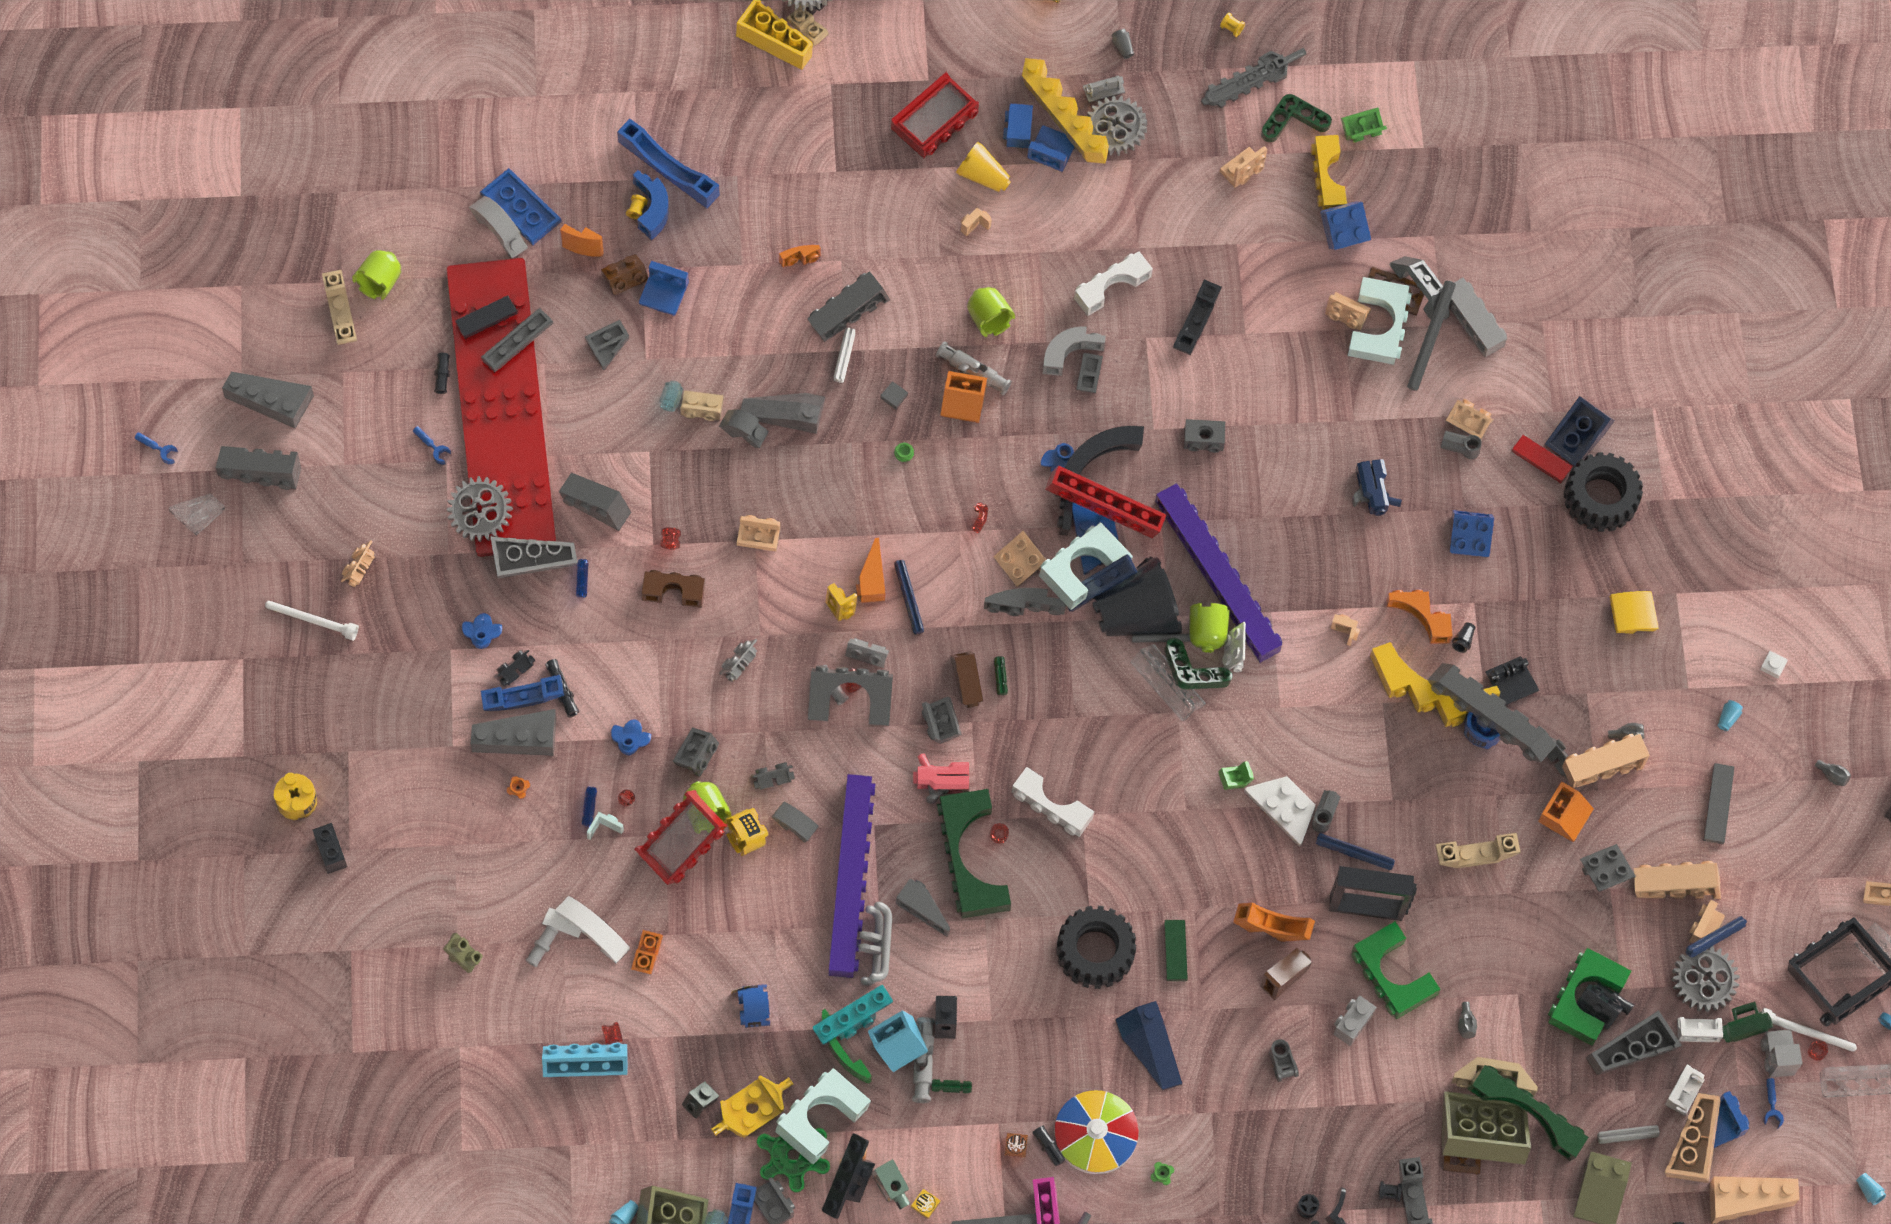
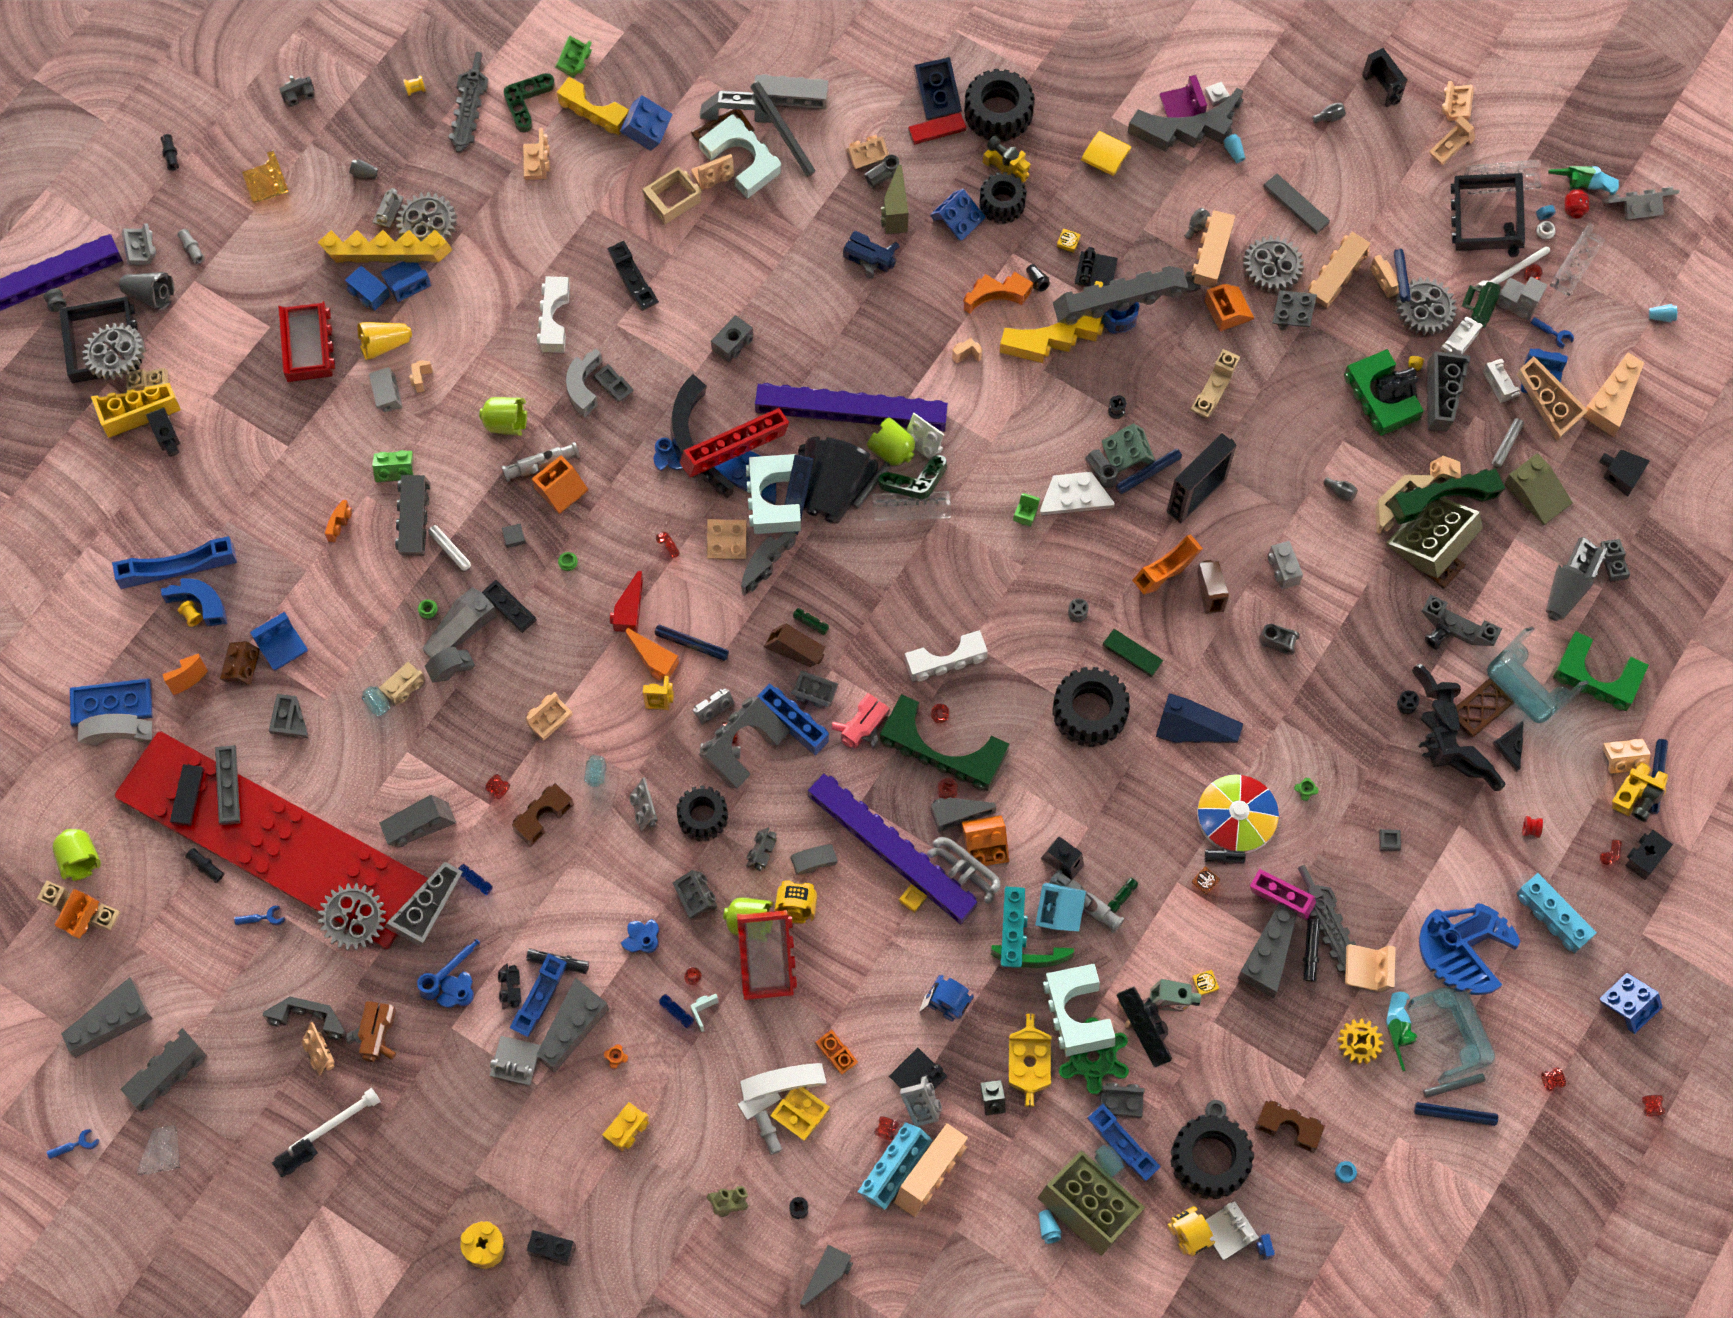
camera: 50 degrees left, 0 degrees up
green arch [1351,921,1441,1019] -> none
none -> orange bracket [55,889,99,939]
none -> black torso [146,408,180,457]
none -> dark grey slope [262,996,347,1040]
none -> black hinge [272,1138,318,1178]
none -> dark orange piece [346,1001,396,1062]
none -> light grey hinge [369,367,403,412]
none -> bright green bracket [372,450,413,482]
none -> blue piece [417,939,480,1000]
none -> bright green plate [418,599,438,619]
none -> black tile [482,580,537,633]
none -> light grey hinge [489,1036,541,1086]
none -> clear light blue brick [584,755,607,787]
none -> yellow bracket [602,1102,649,1152]
none -> red slope [610,571,643,633]
none -> tan window [642,166,702,224]
none -> black tyre [676,786,728,841]
none -> blue brick [756,683,829,756]
none -> yellow slope [771,1087,830,1141]
none -> black bush [789,1197,808,1220]
none -> dark grey slope [800,1245,853,1309]
none -> olive slope [880,165,909,234]
none -> black hinge [889,1047,948,1090]
none -> light nougat wedge [894,1124,968,1217]
none -> yellow tile [899,884,927,913]
none -> light grey bracket [900,1076,942,1127]
none -> clear red wheel [937,778,958,799]
none -> orange slope [962,815,1010,866]
none -> black tyre [979,172,1027,224]
none -> yellow hips [982,136,1031,183]
none -> yellow tile [1057,229,1081,253]
none -> dark grey wheel [1068,598,1089,622]
none -> sand green bracket [1102,423,1155,473]
none -> black bush [1108,395,1127,419]
none -> dark grey arch [1127,88,1244,152]
none -> magenta bracket [1159,75,1207,118]
none -> light grey gear [1243,235,1304,293]
none -> yellow hinge [1408,356,1424,371]
none -> light nougat bracket [1430,456,1461,480]
none -> white plate [1536,221,1555,239]

